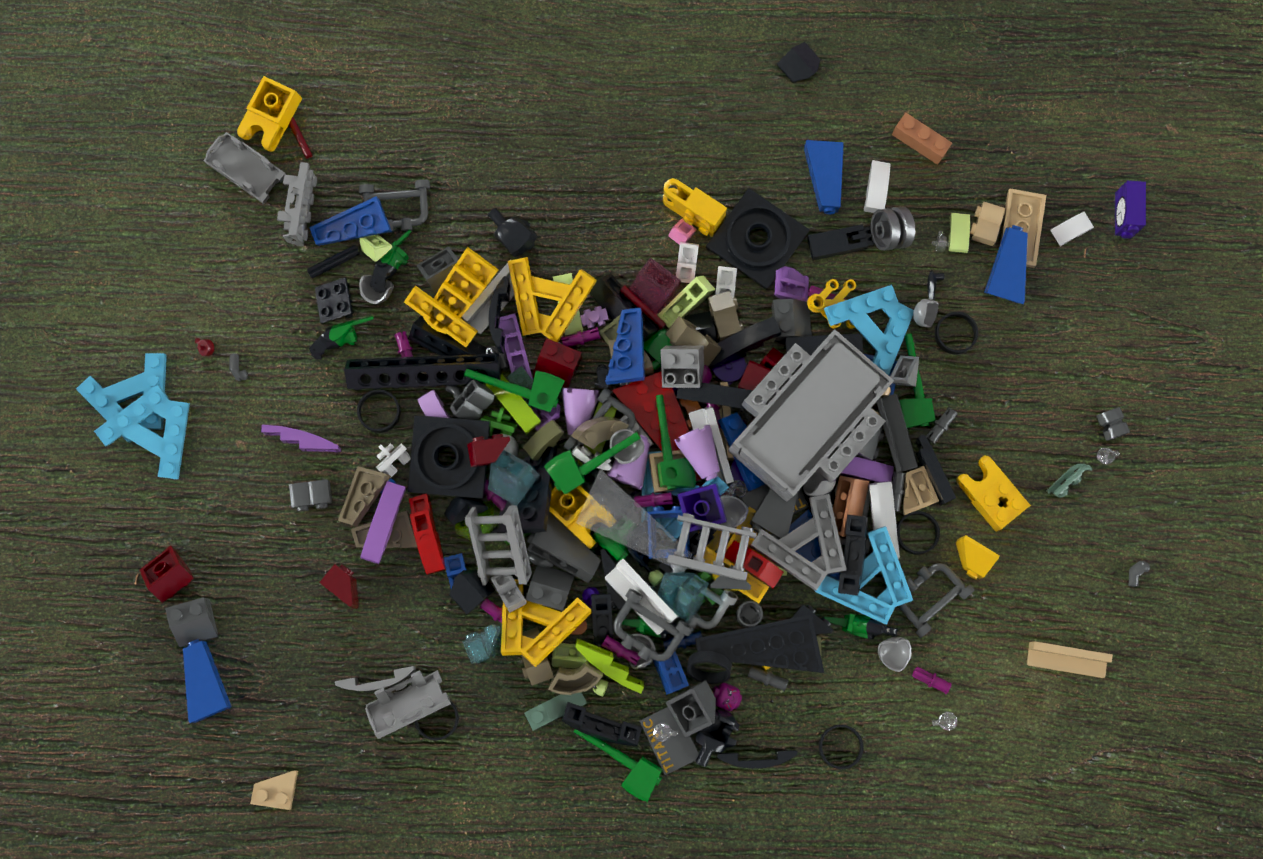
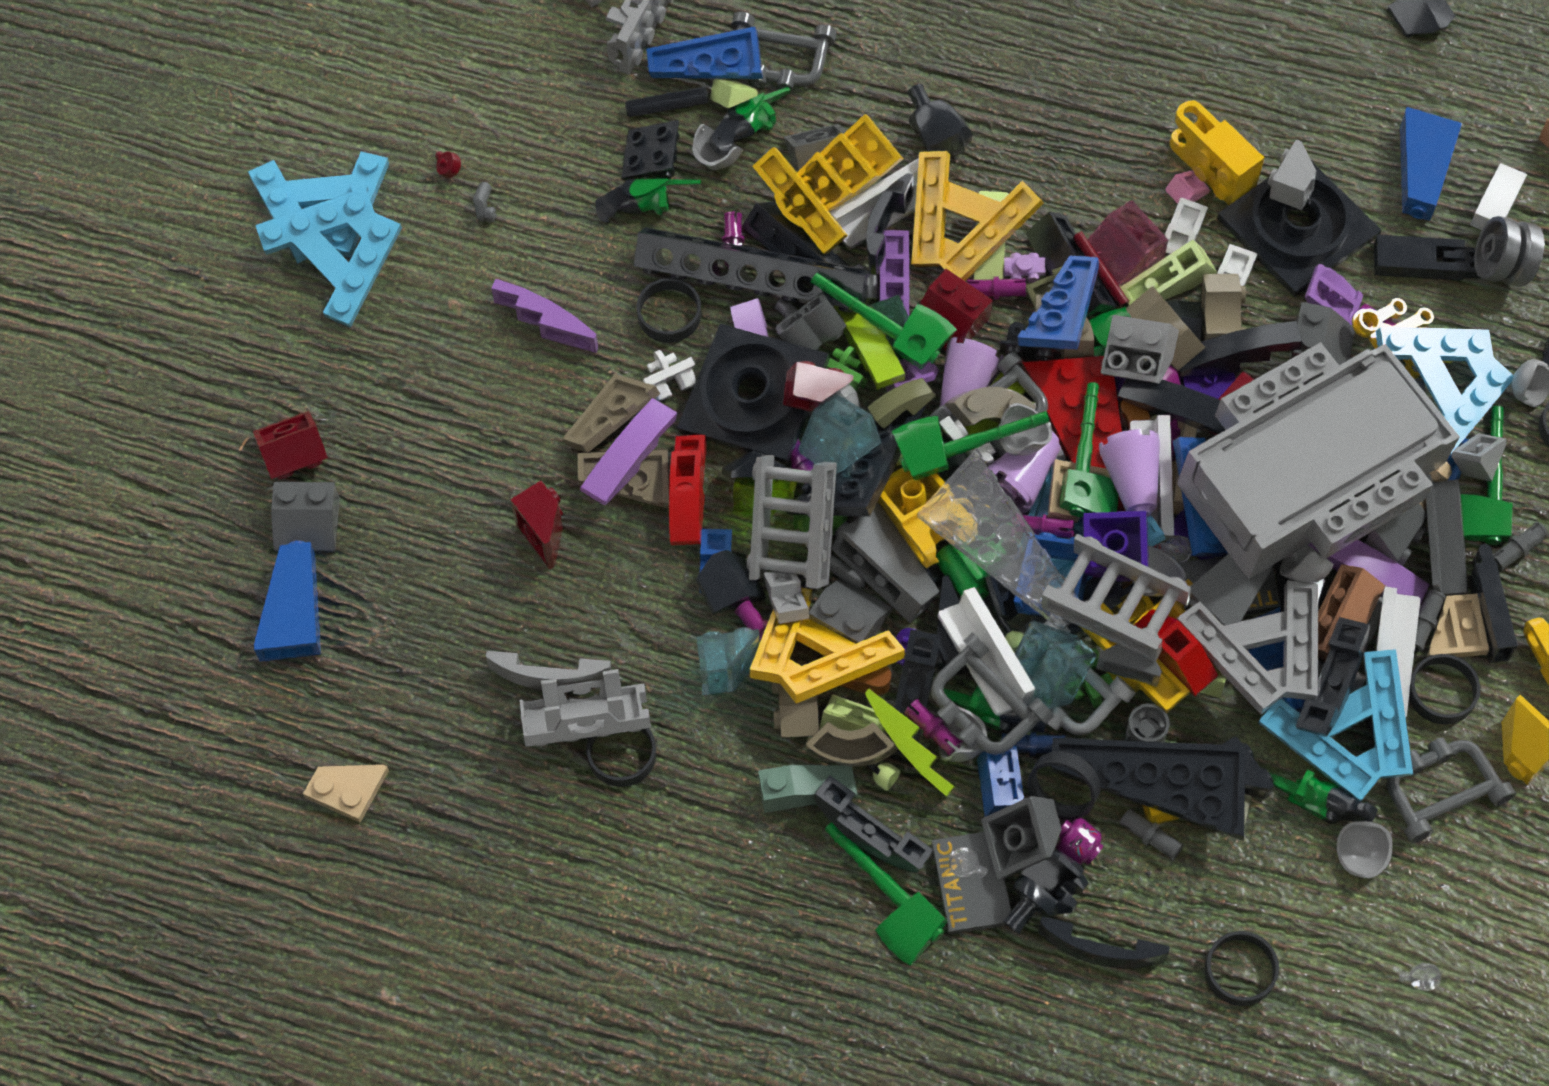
camera: 20 degrees right, 15 degrees down
dark grey brick [289,479,333,512] -> none
magenta axle [912,667,952,694] -> none
none -> light grey slope [1268,139,1316,210]

